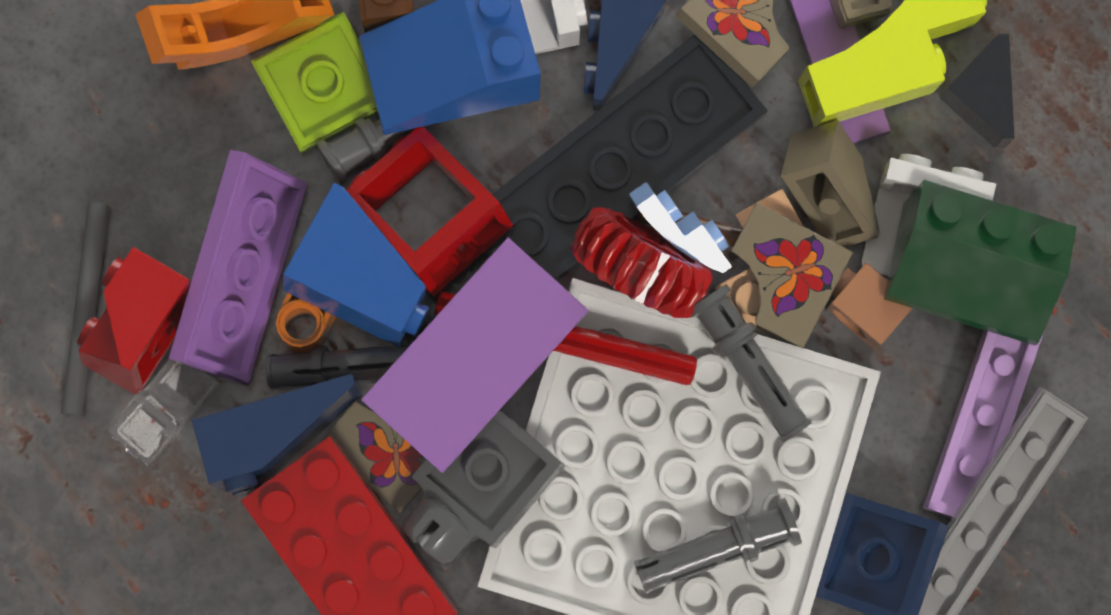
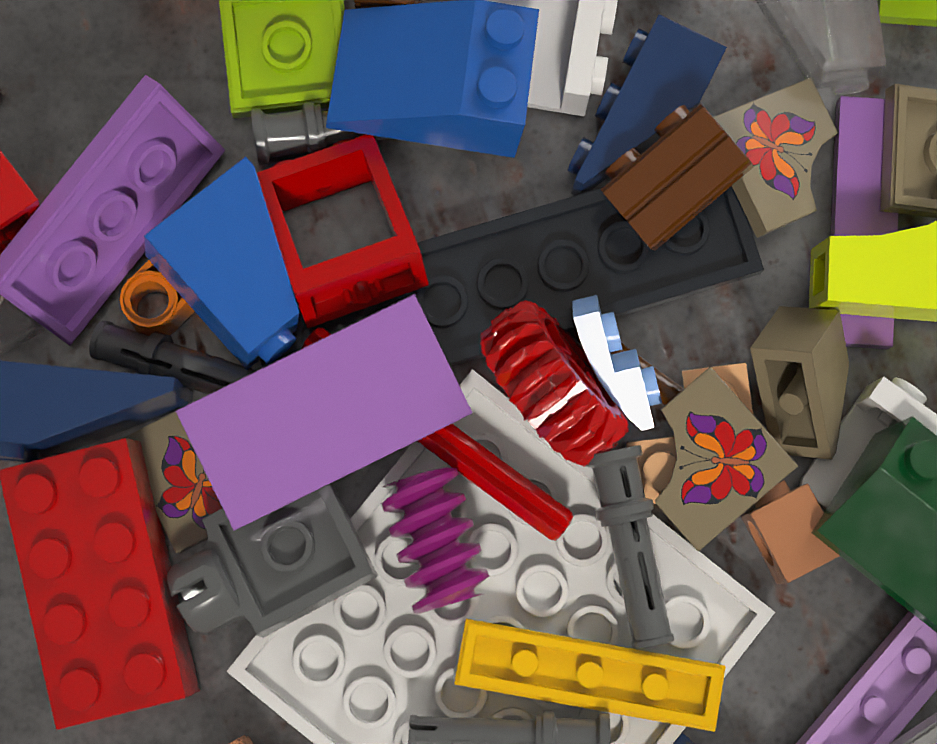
camera: 20 degrees right, 0 degrees up
none -> magenta piece [381,467,490,614]
none -> yellow tile [454,618,726,732]
none -> reddish brown brick [601,104,754,251]

